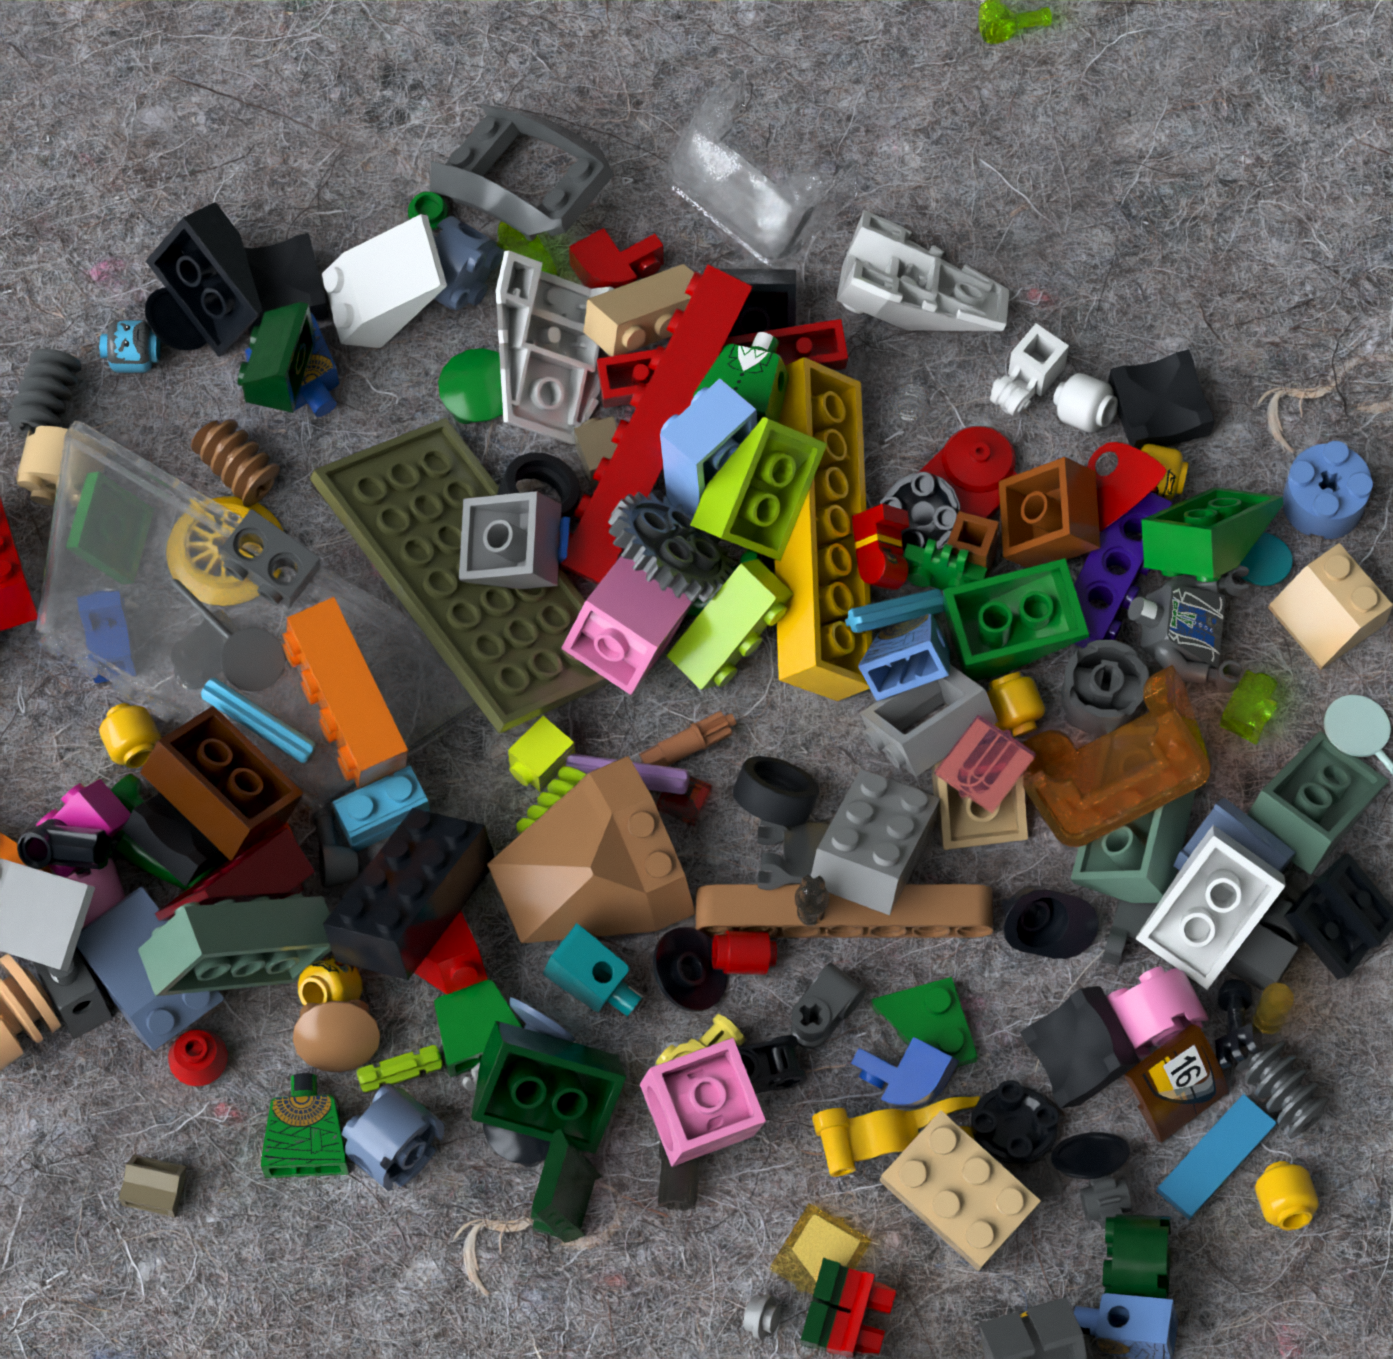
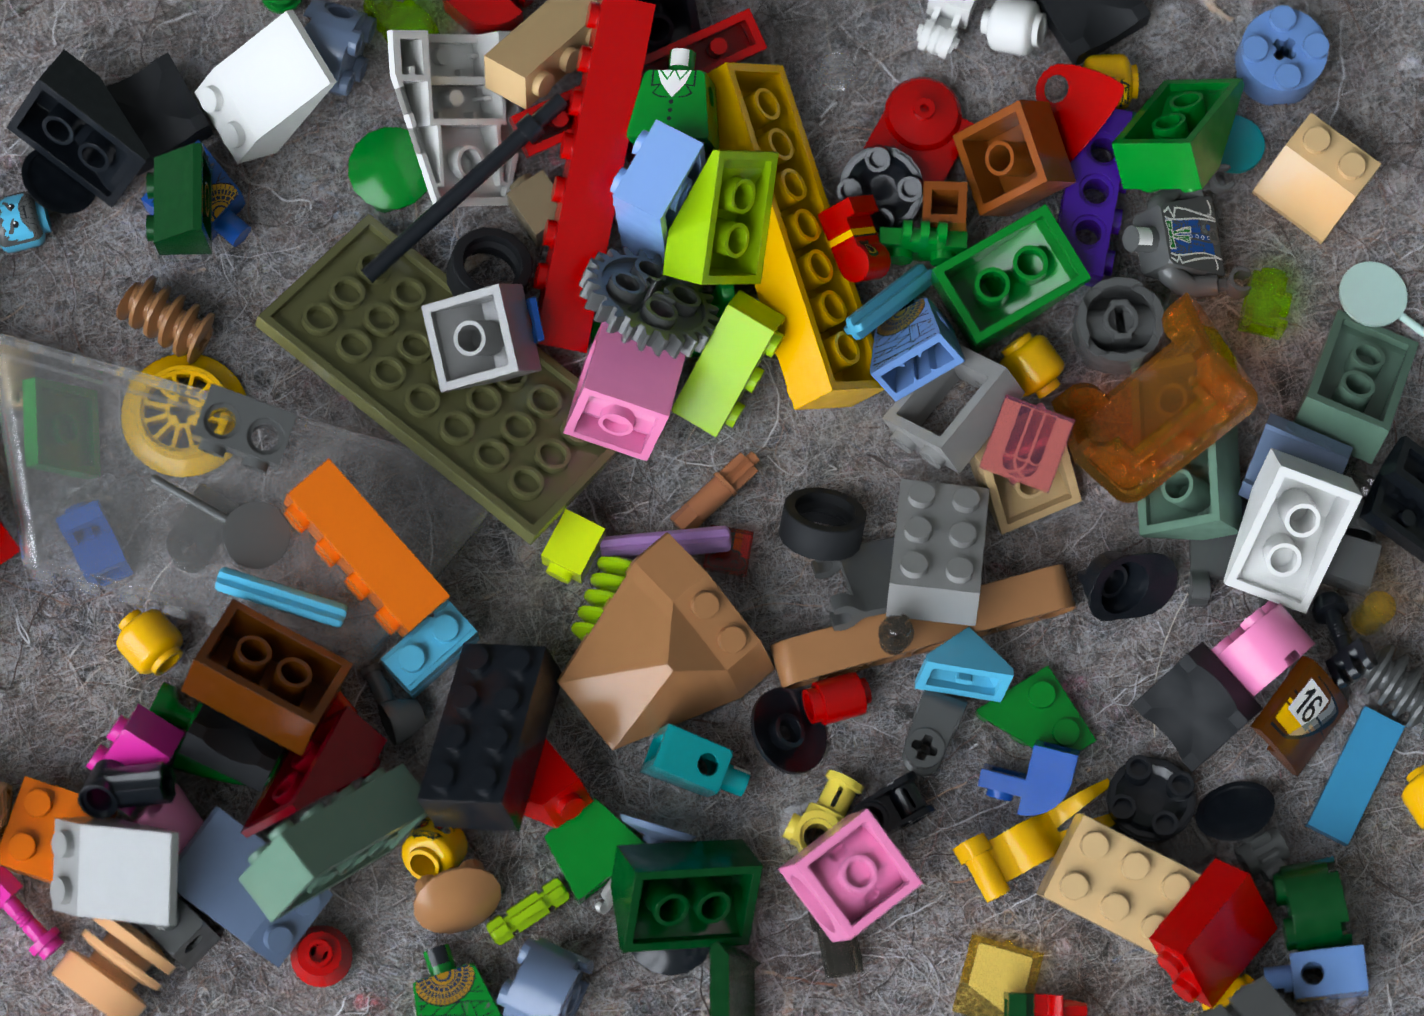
camera: 20 degrees left, 10 degrees up
none -> black bar [361,93,569,283]
none -> medium azure slope [914,627,1014,702]
none -> red brick [1149,858,1278,1008]

